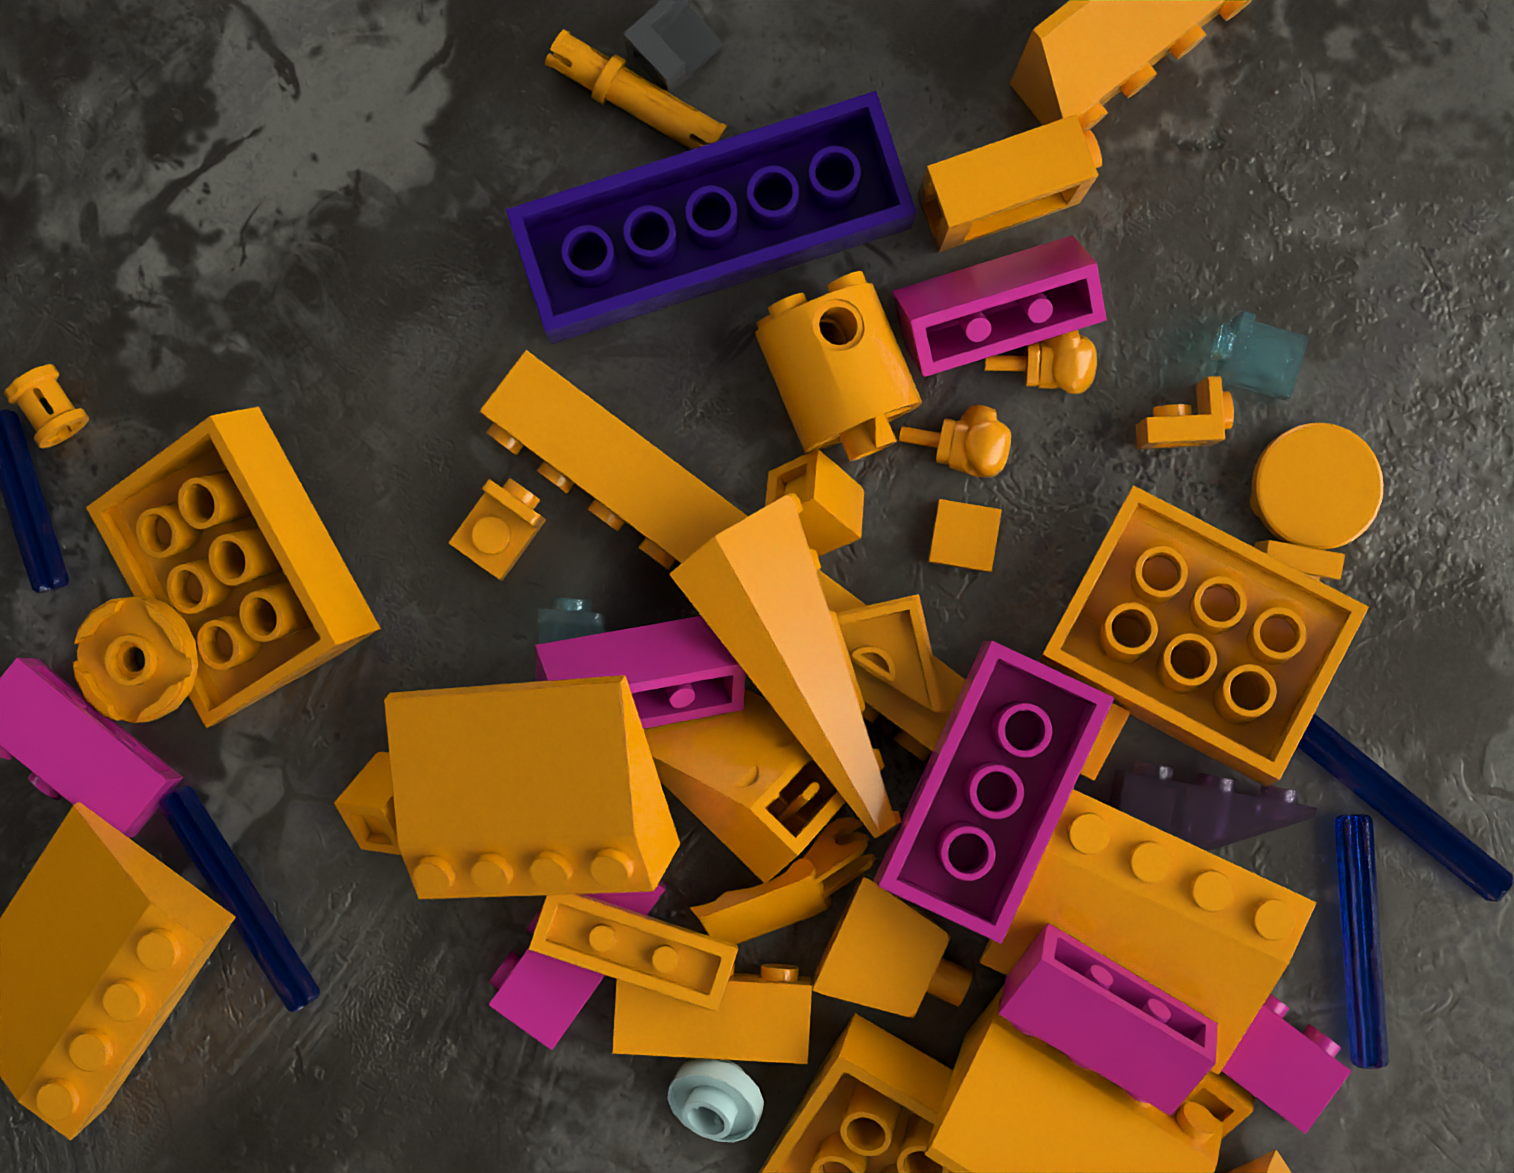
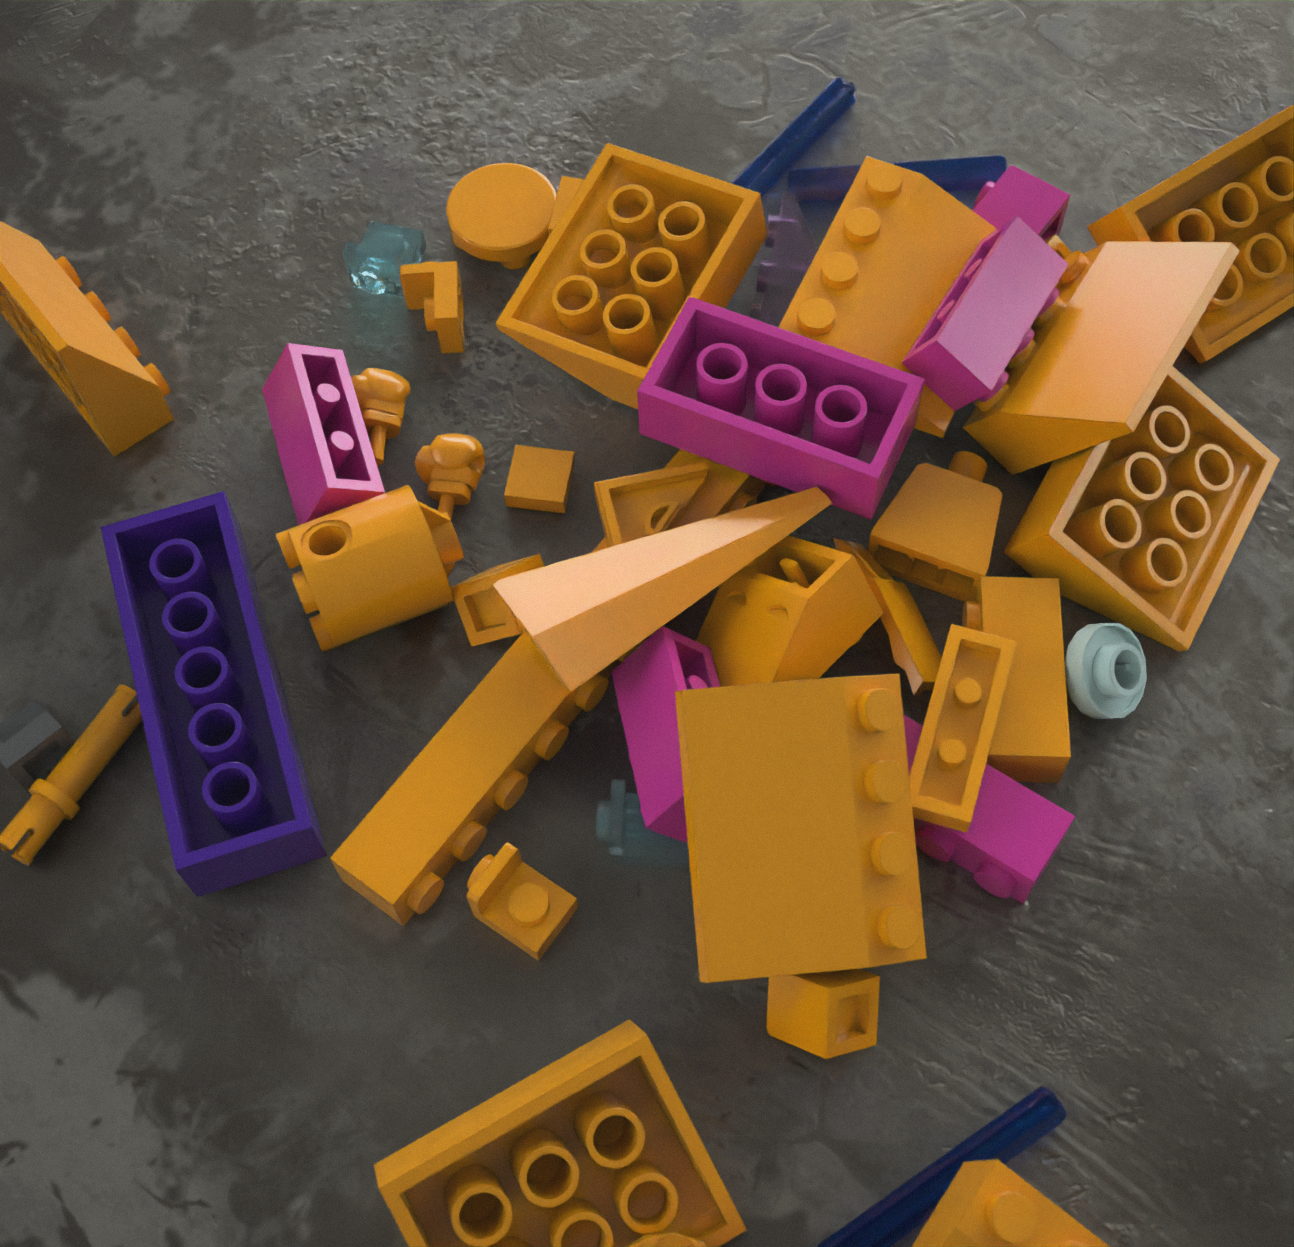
camera: 85 degrees left, 25 degrees down
light orange window [917,114,1102,253] -> none

